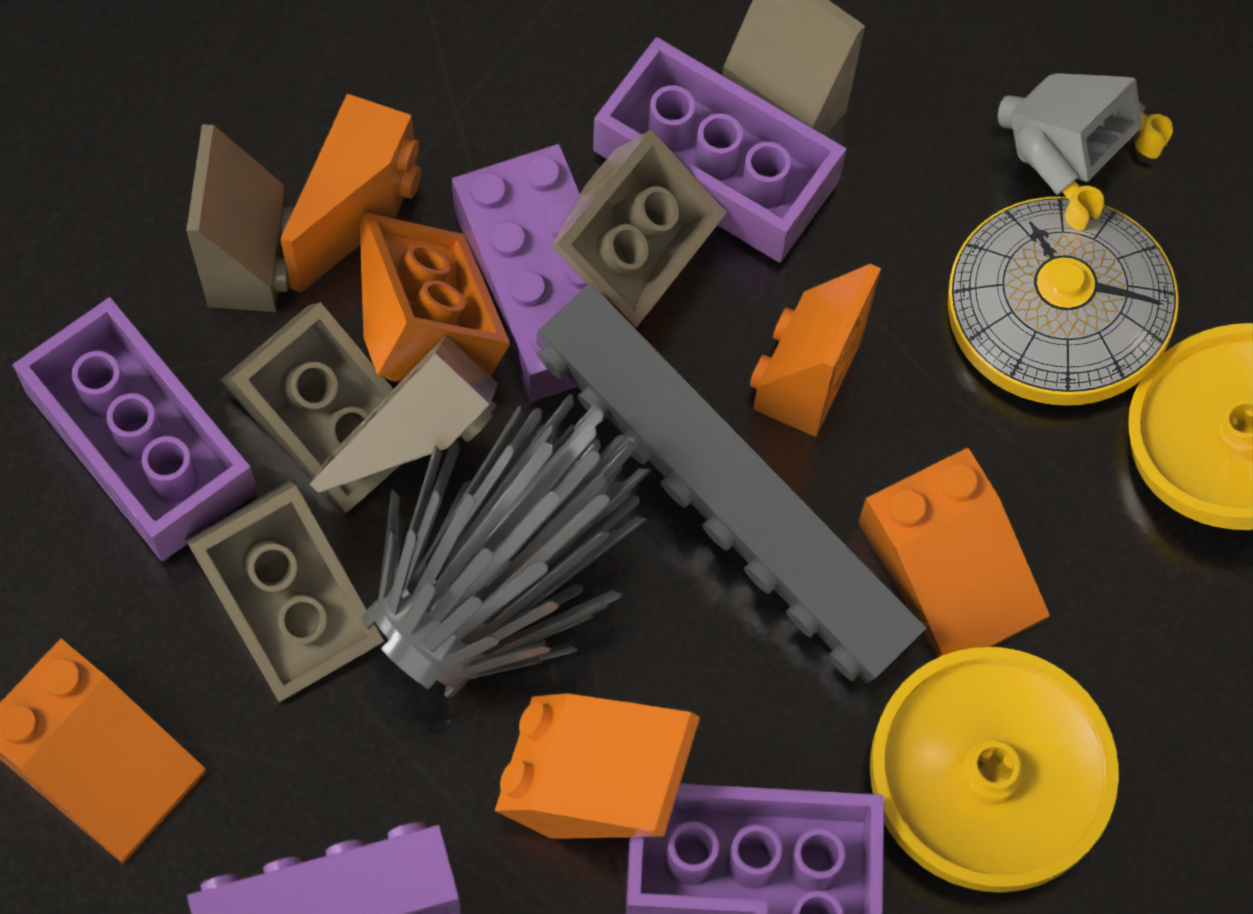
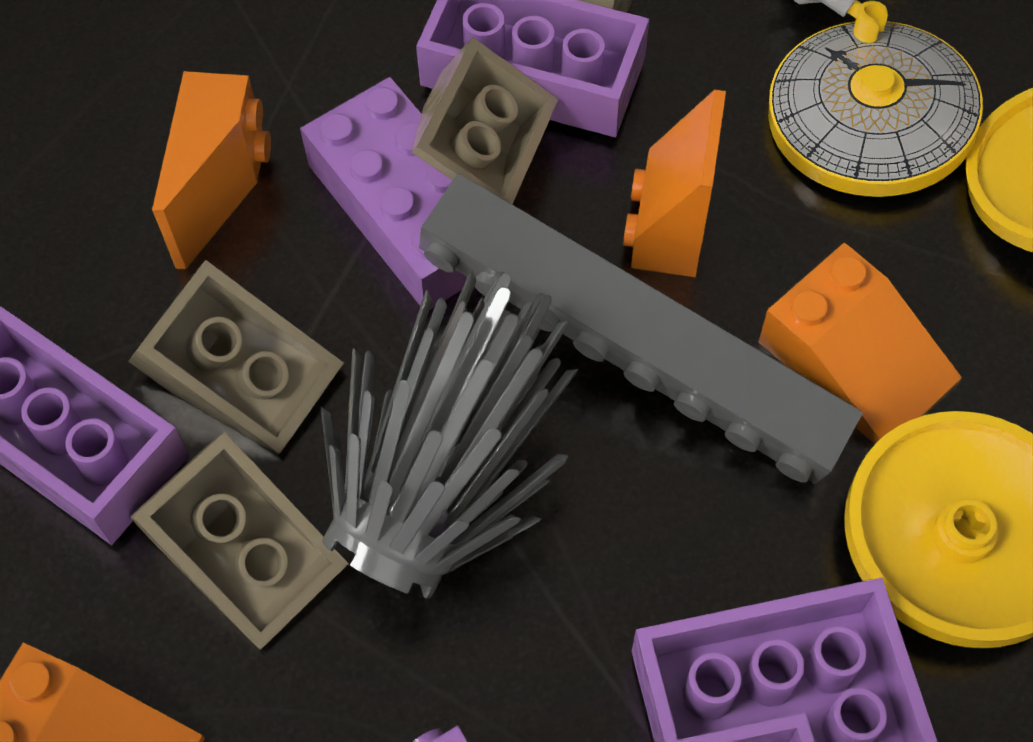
camera: 10 degrees left, 5 degrees down
dark tan slope [187,124,295,312] -> none
dark tan slope [309,335,498,493] -> none
orange slope [360,212,510,382] -> none
orange slope [495,693,700,839] -> none

